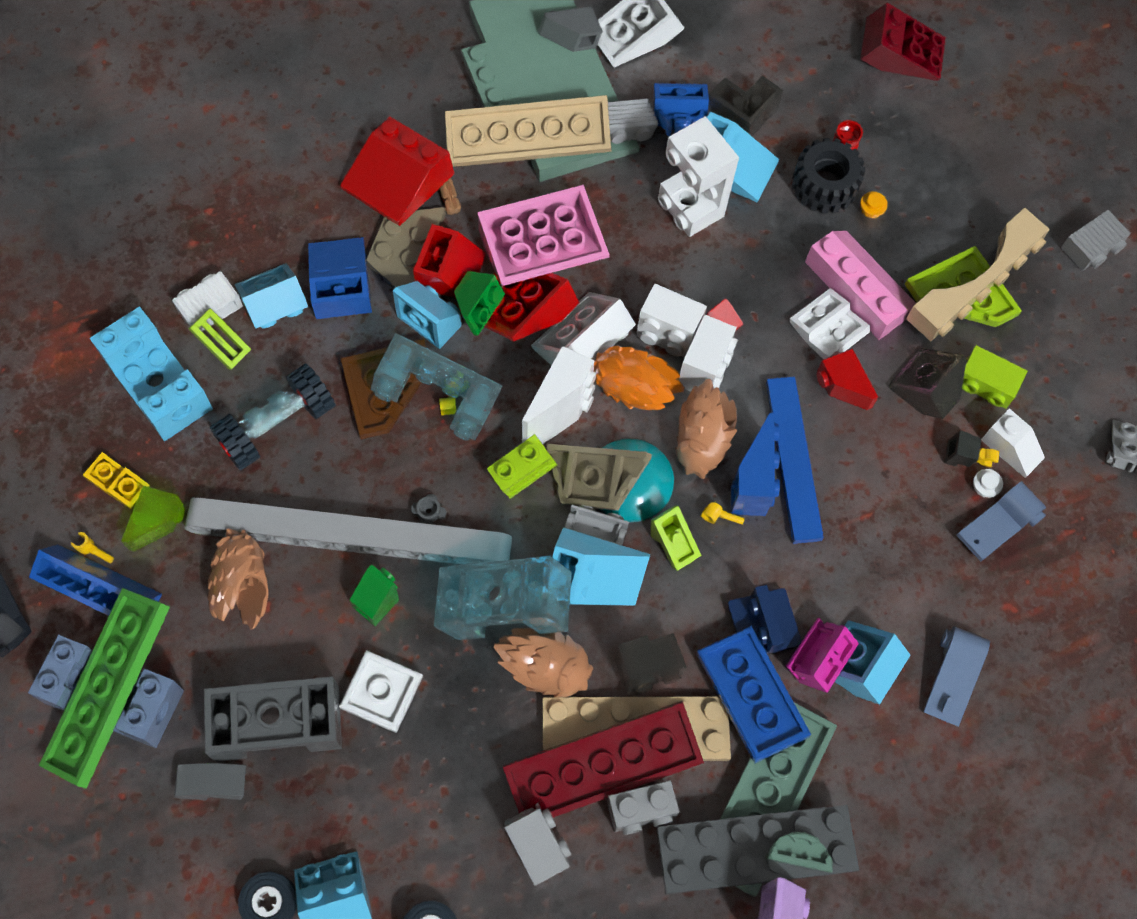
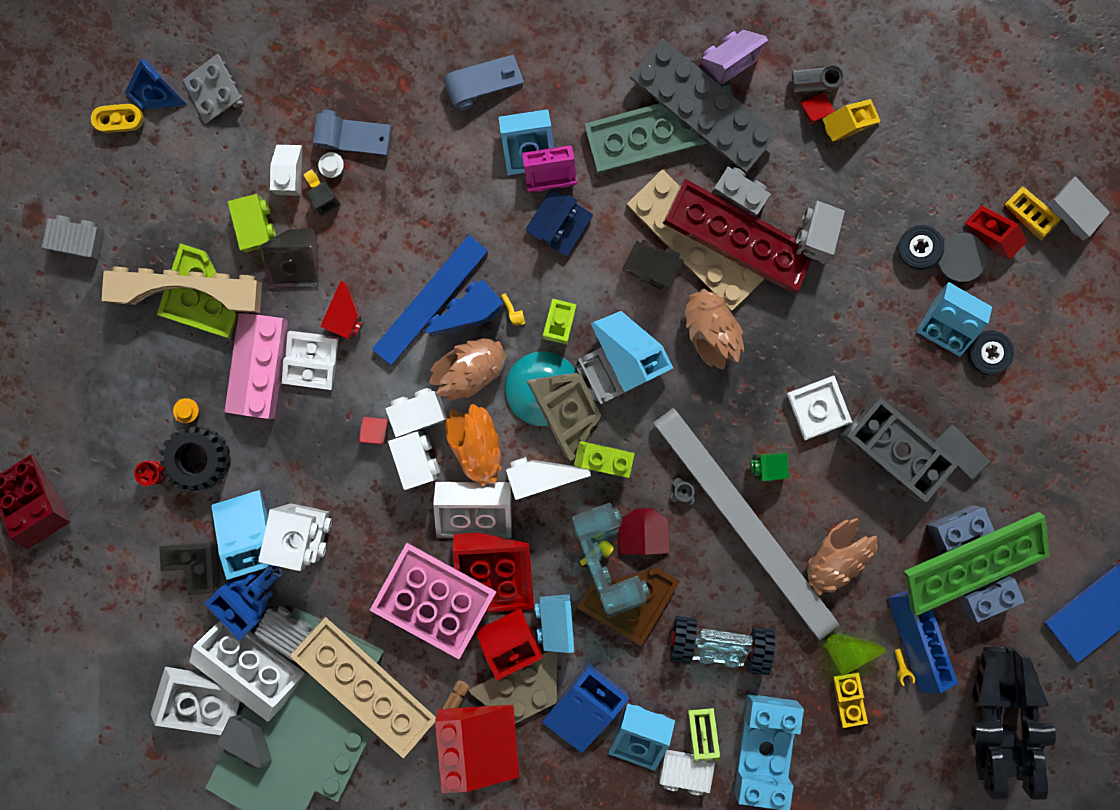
camera: 125 degrees left, 20 degrees up
clear light blue plate [434,556,571,640] -> none
green slope [454,271,505,336] -> none
blue tile [696,626,811,764] -> none
sand green tile [766,832,833,873] -> none
none -> white slope [189,621,305,722]
none -> dark red slope [618,508,669,555]

